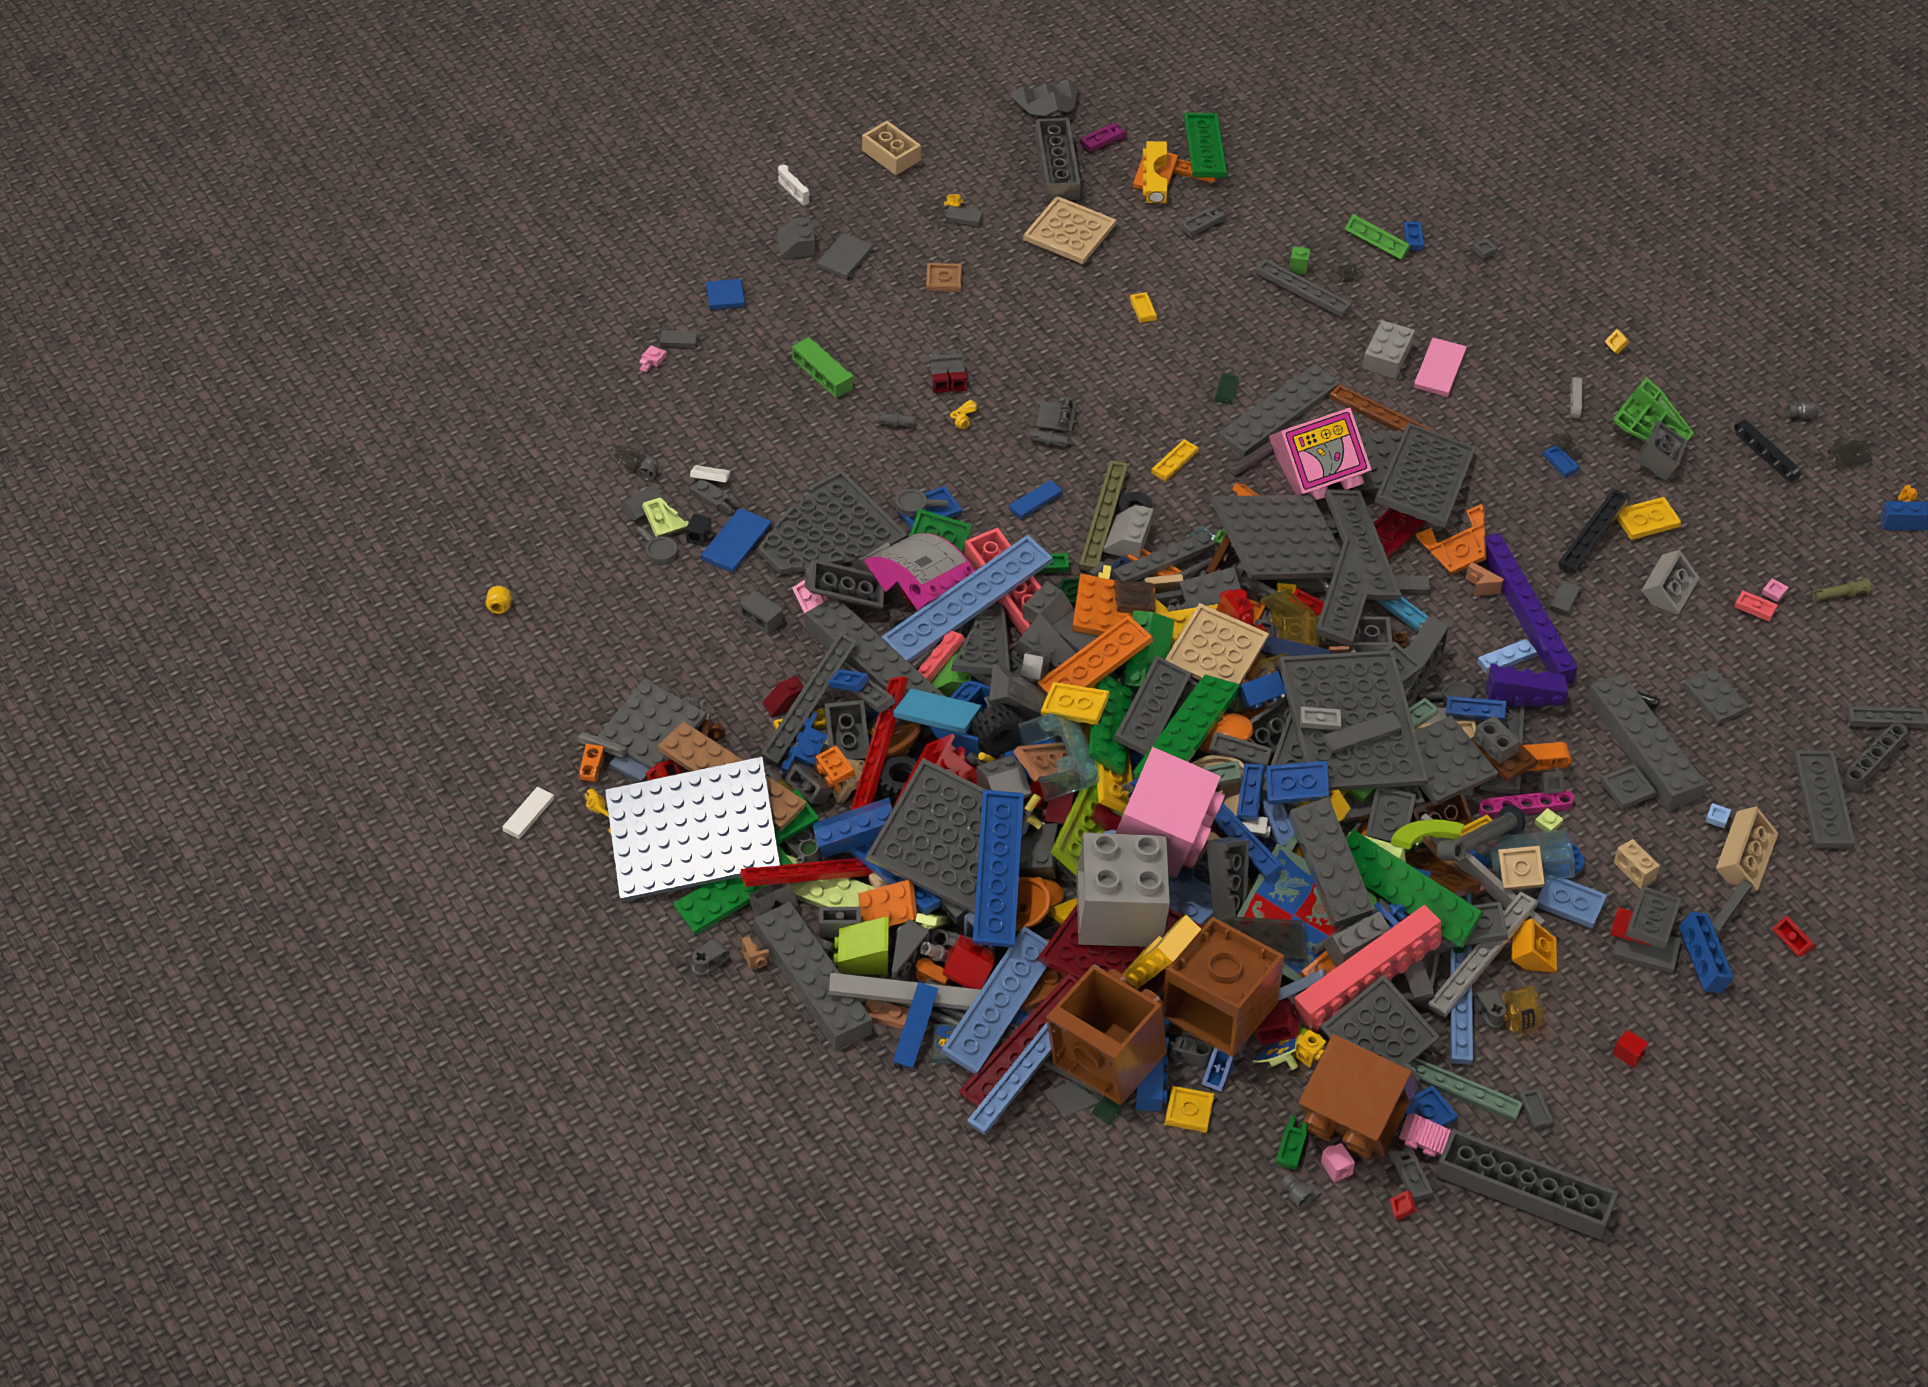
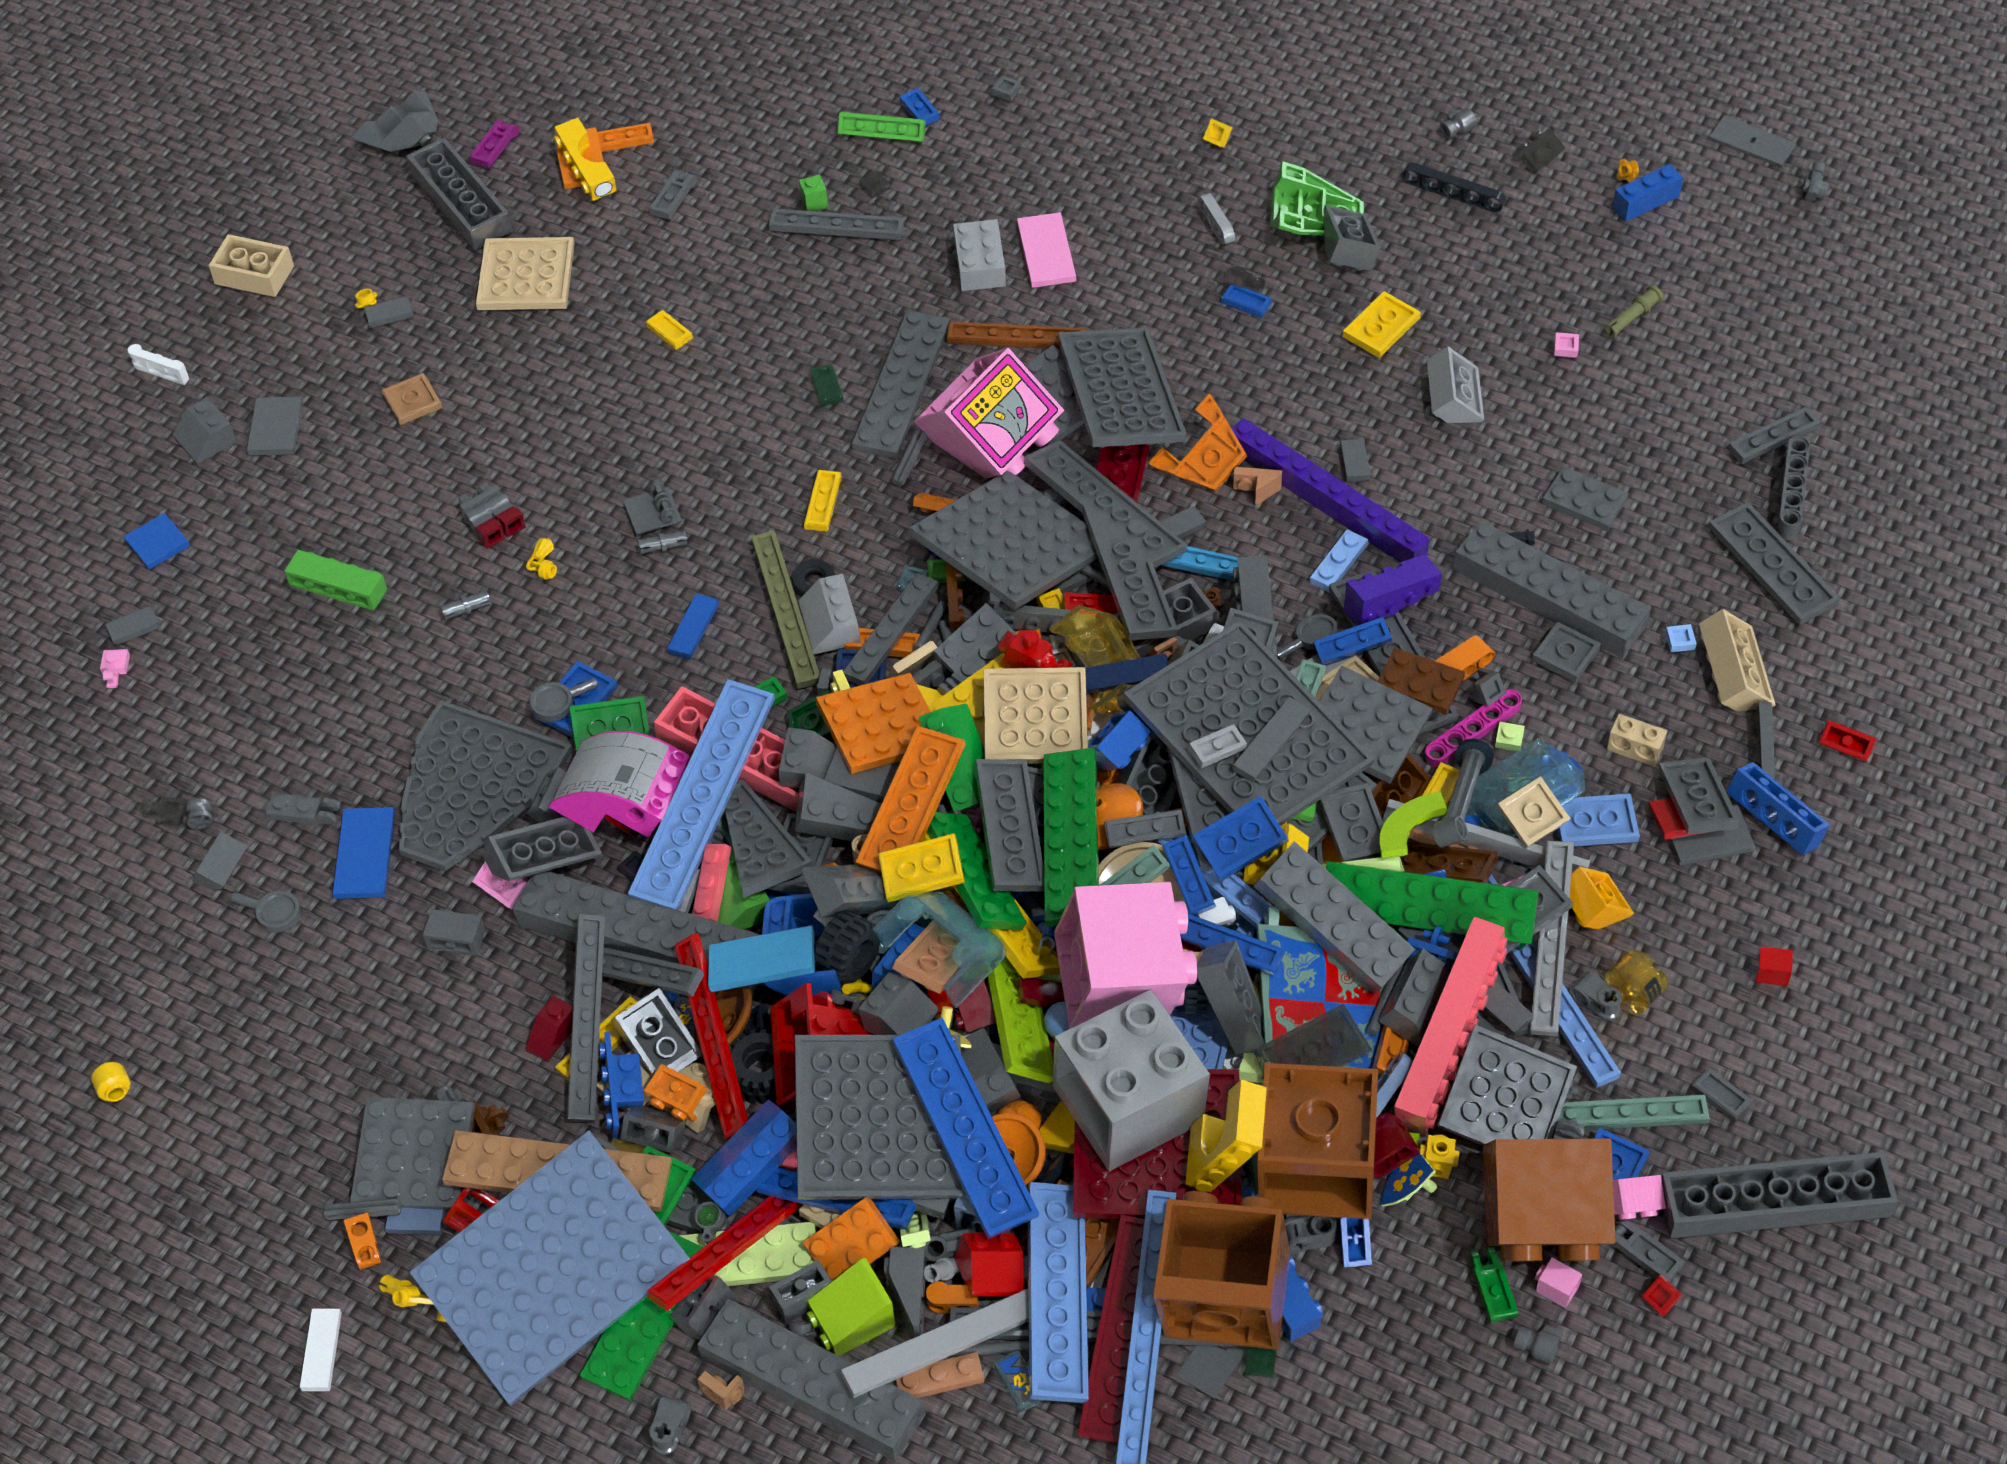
camera: 25 degrees left, 5 degrees up
yellowish green wing [642,498,689,537] -> none
black brick [685,514,712,546] -> none
white tile [690,465,731,482] -> none
blue plate [828,669,870,692] -> none
blue tile [892,982,939,1069] -> none
flat silver brick [1021,649,1051,682] -> none
clear smoke plate [1114,580,1156,613] -> none
yellow tile [1165,1086,1214,1133] -> none
green plate [1184,113,1227,178] -> none
dark grey brick [1474,716,1520,764] -> none
black plate [1558,489,1630,574] -> none
coral plate [1734,590,1778,622] -> none

